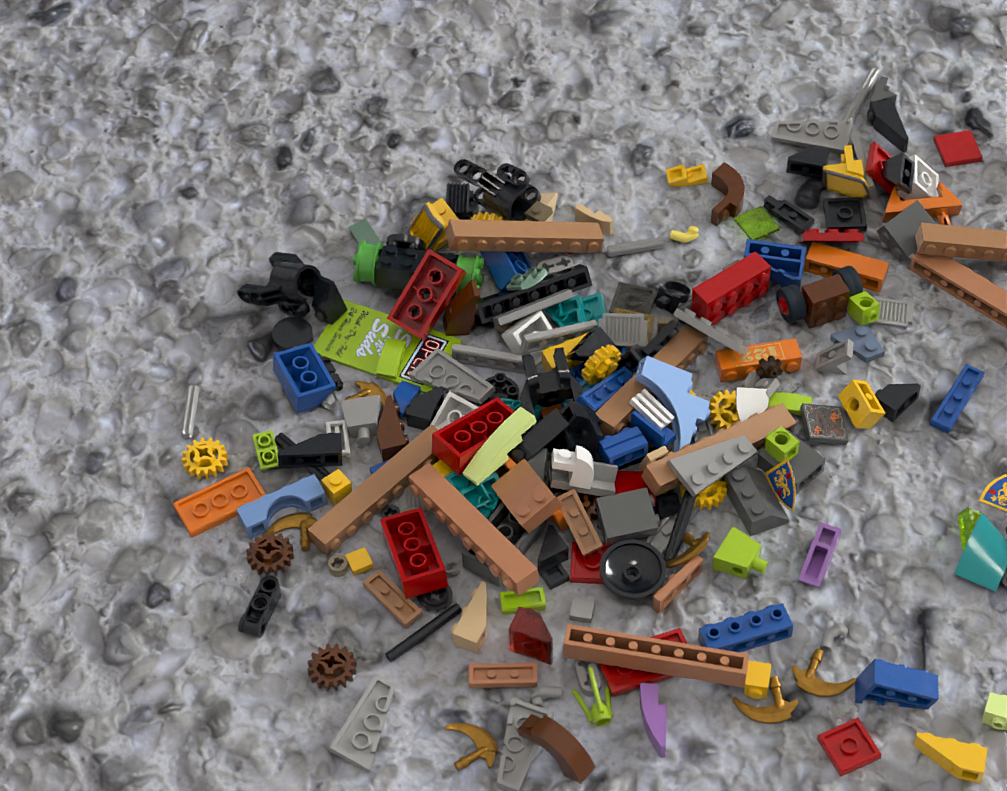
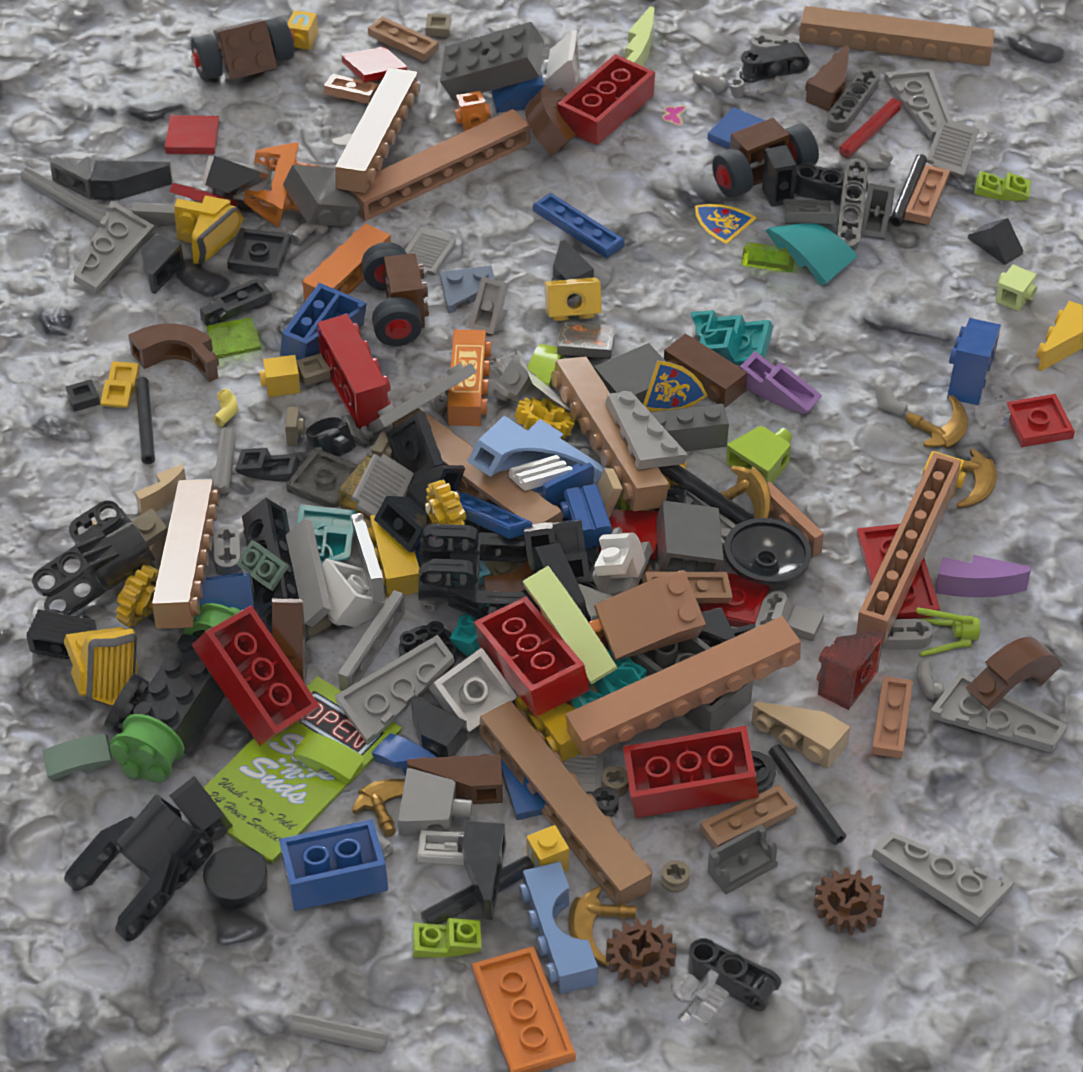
camera: 80 degrees left, 5 degrees down
yellow gear [181,437,228,480] -> none
yellow tile [345,547,374,575] -> none
pearl gold piece [445,723,499,771] -> none
lime tile [499,587,546,615] -> none
blue brick [698,603,793,653] -> none
dark brown plant [756,355,783,379] -> none
lime brick [765,426,800,463] -> none
red plate [800,229,864,243] -> none
lime brick [848,291,880,326] -> none
none -> black tile [65,379,100,412]
none -> black piece [135,377,155,464]
none -> black slope [235,448,300,482]
none -> yellow brick [259,355,301,397]
none -> dark tan plate [285,407,305,446]
none -> reddish brown brick [664,333,747,408]
none -> teal slope [691,310,774,366]
none -> dark grey hinge [707,824,778,895]
none -> light grey beam [755,591,792,628]

